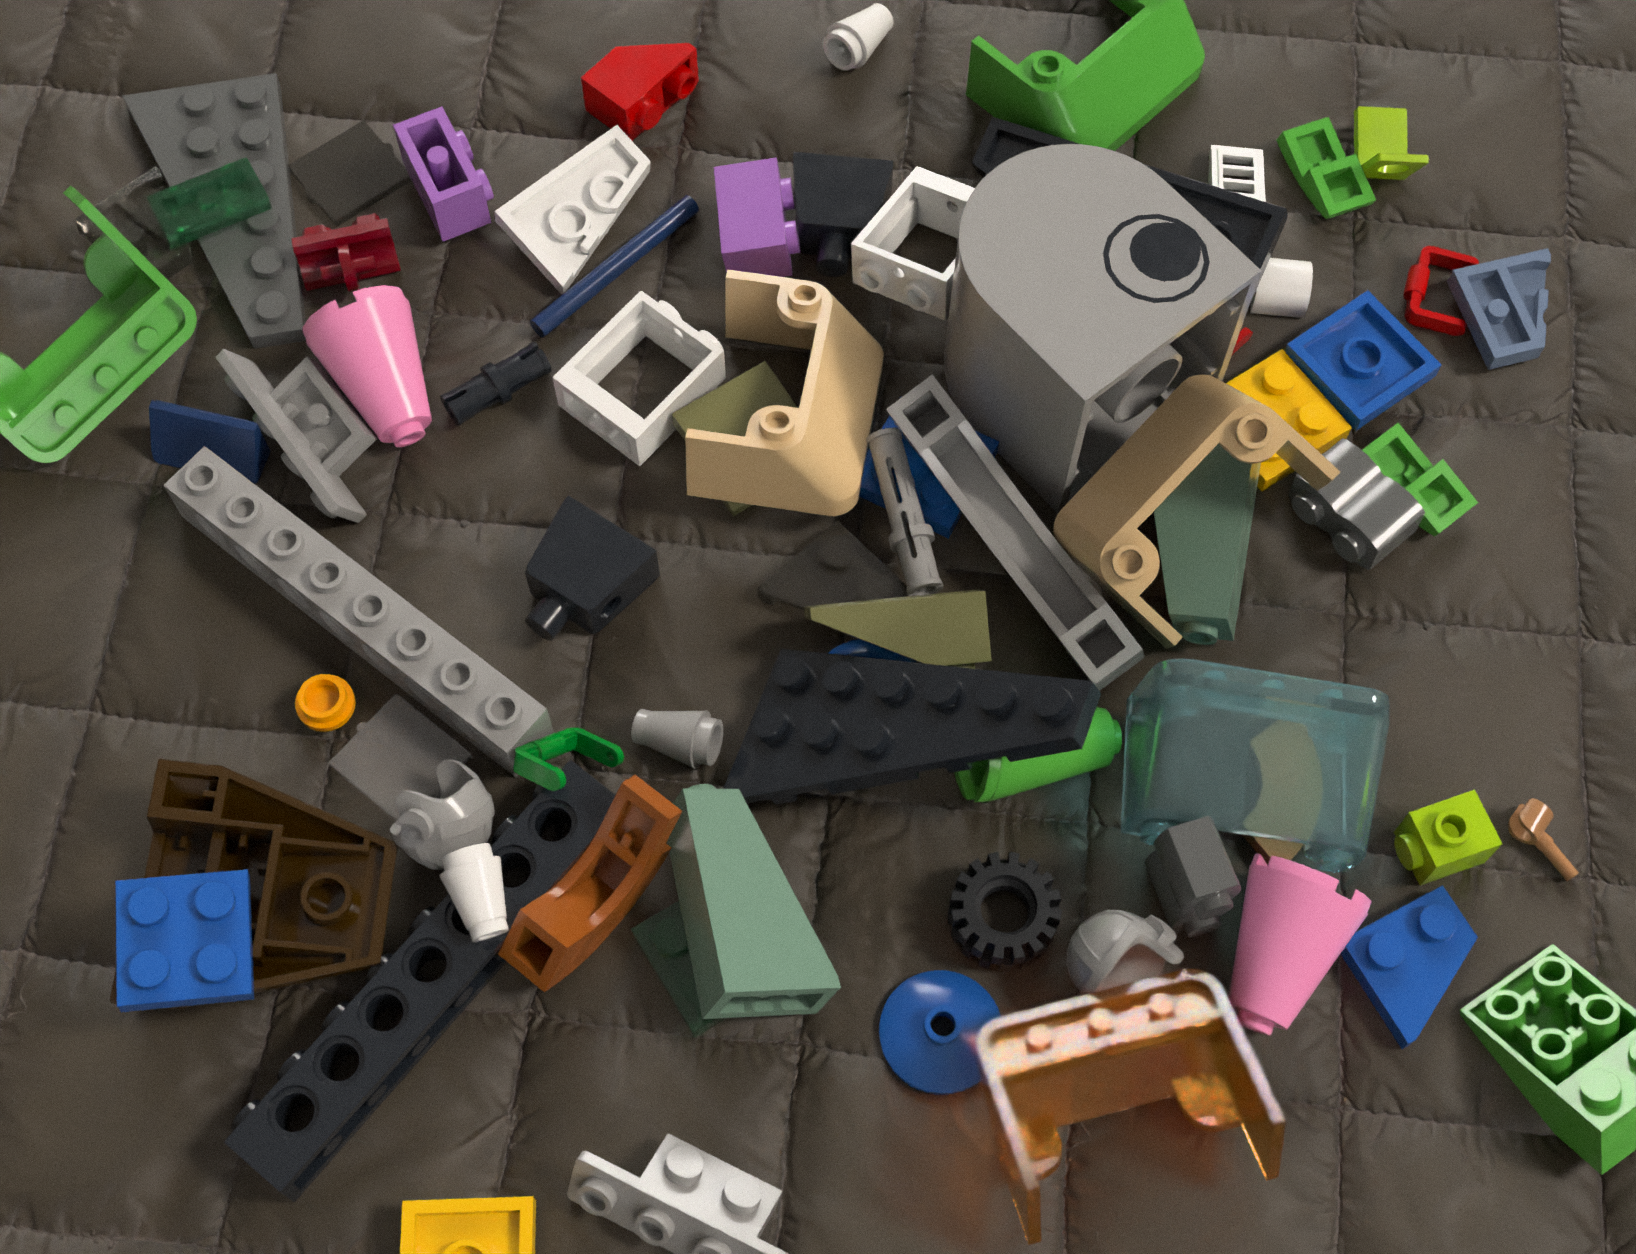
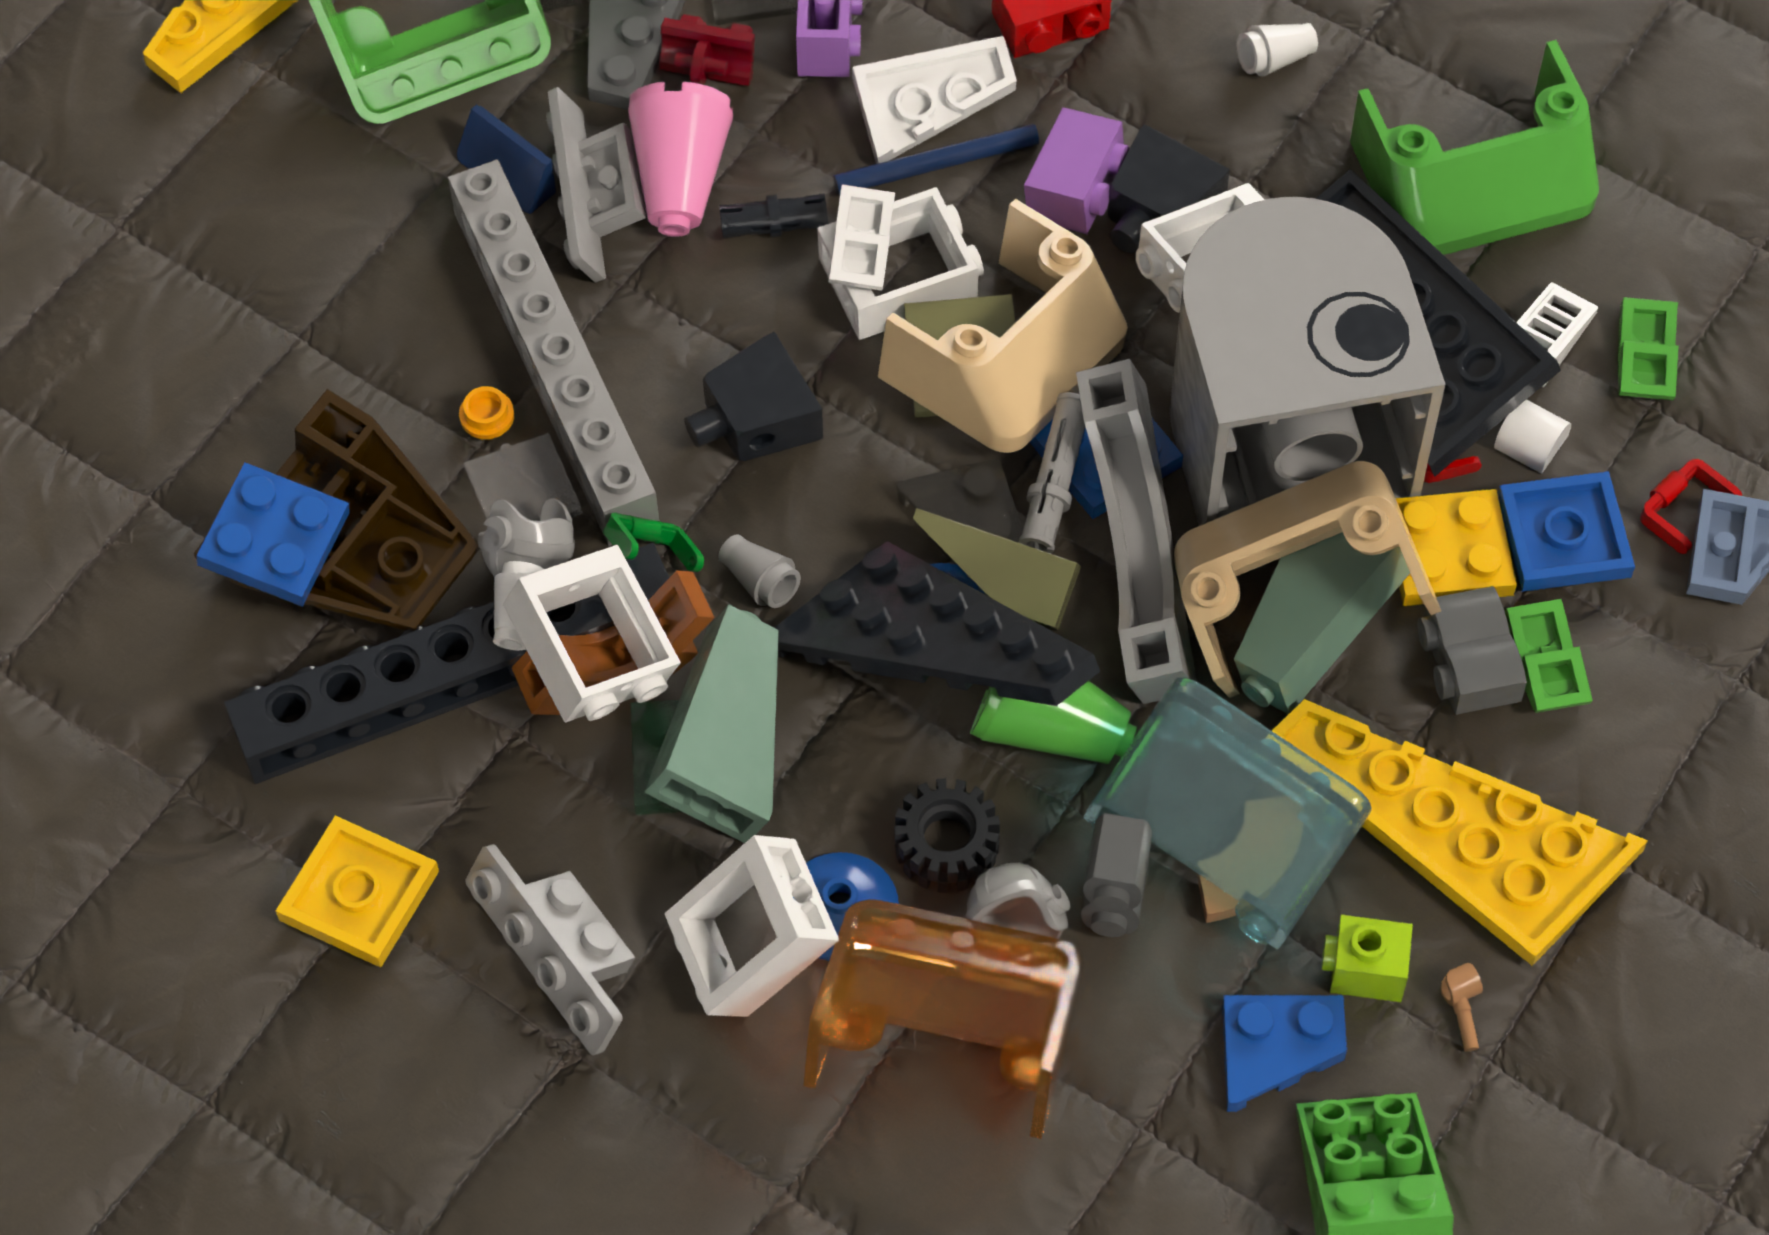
camera: 30 degrees right, 5 degrees down
bright pink cone [1228,854,1372,1036] -> none
lime bracket [1354,106,1429,180] -> none
none -> white window [503,545,681,723]
none -> white window [664,835,839,1017]
none -> white slope [829,185,895,291]
none -> yellow wing [1265,699,1648,966]

